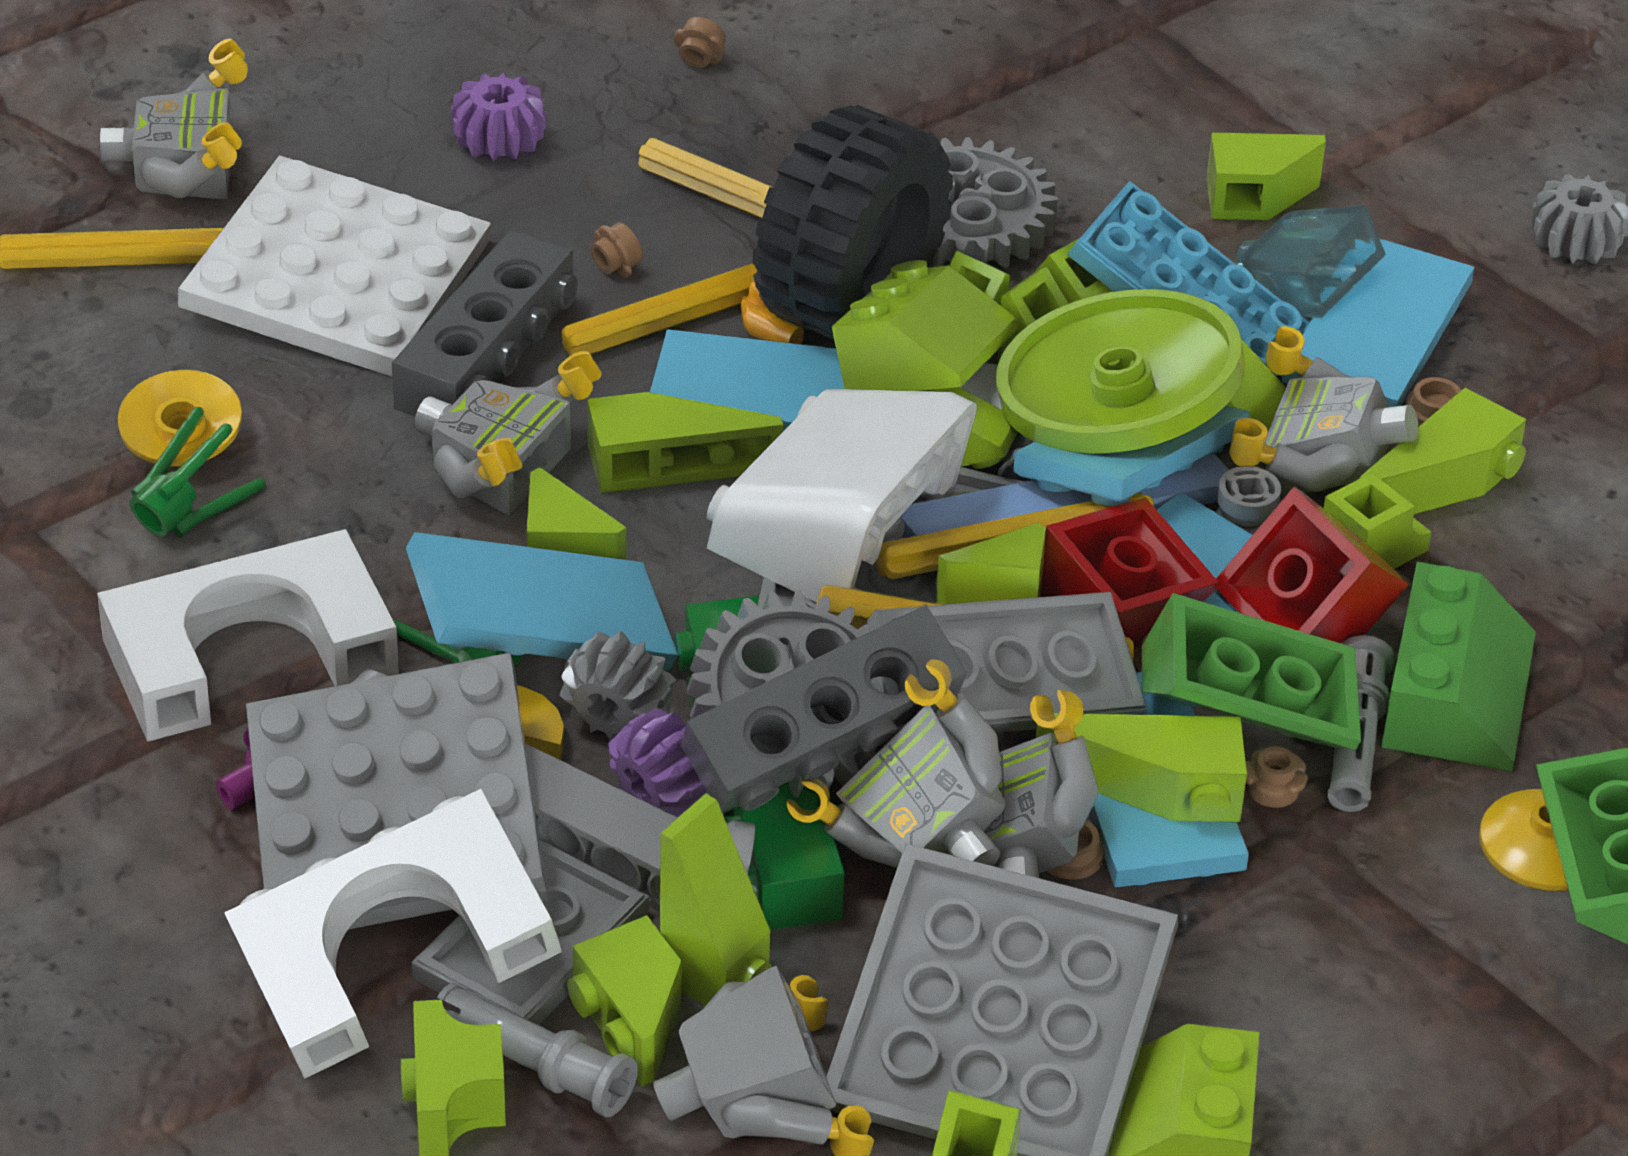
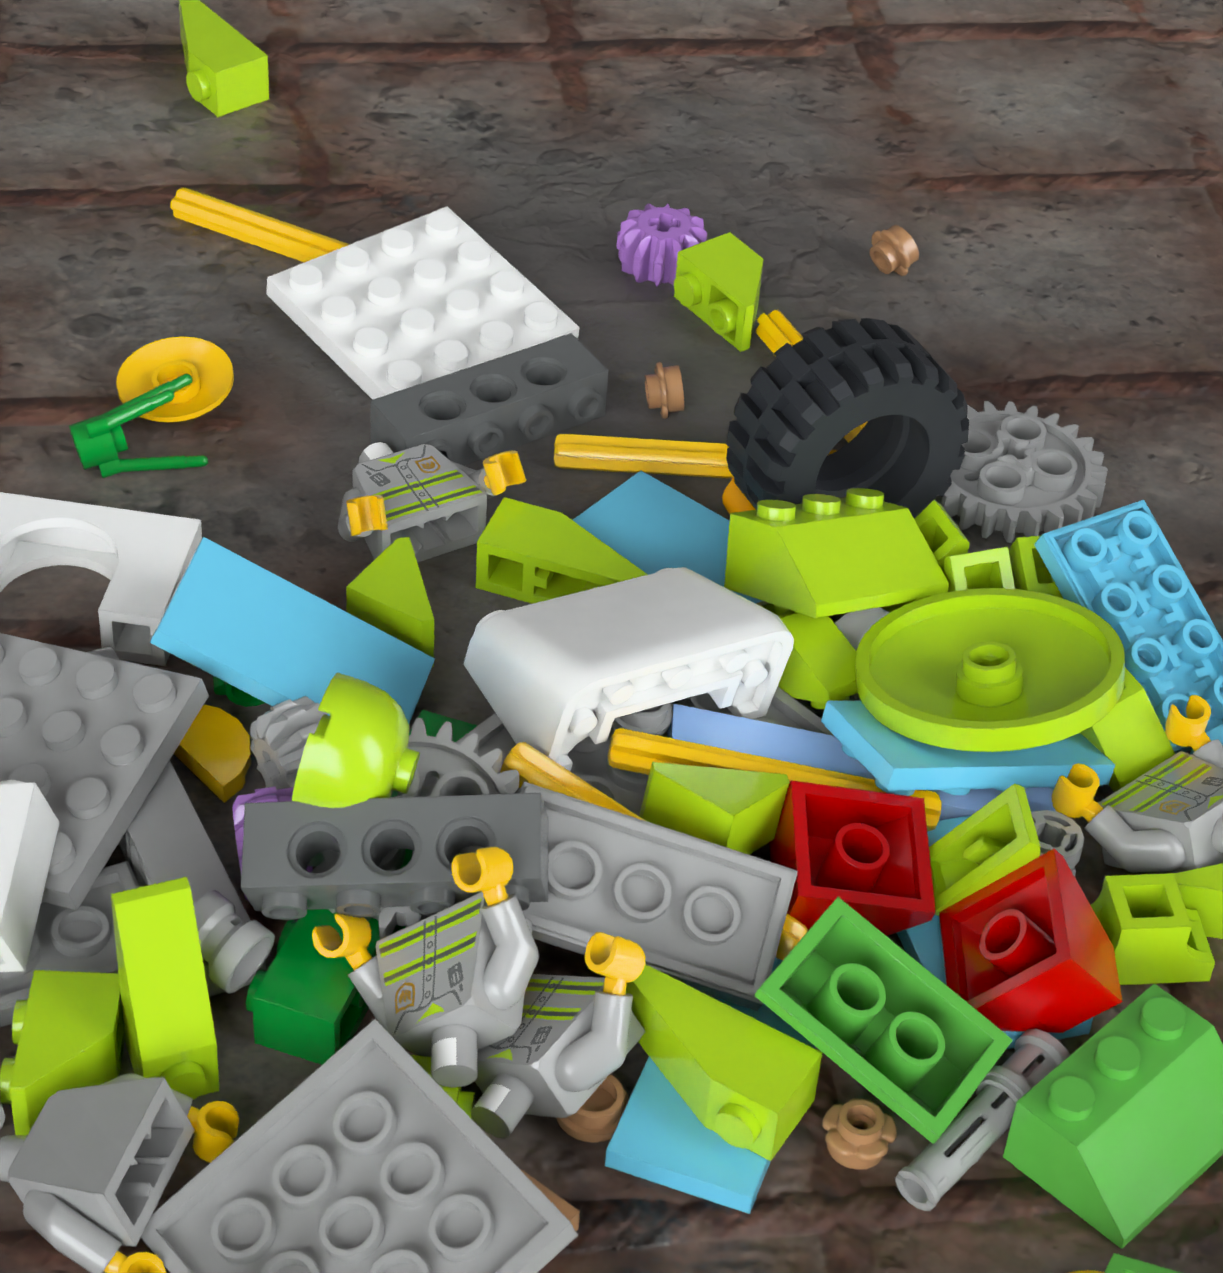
camera: 30 degrees right, 0 degrees up
light grey torso [100,39,248,199] -> none
none -> lime cylinder [292,672,420,808]
none -> lime slope [674,232,763,352]
none -> lime slope [929,783,1040,917]

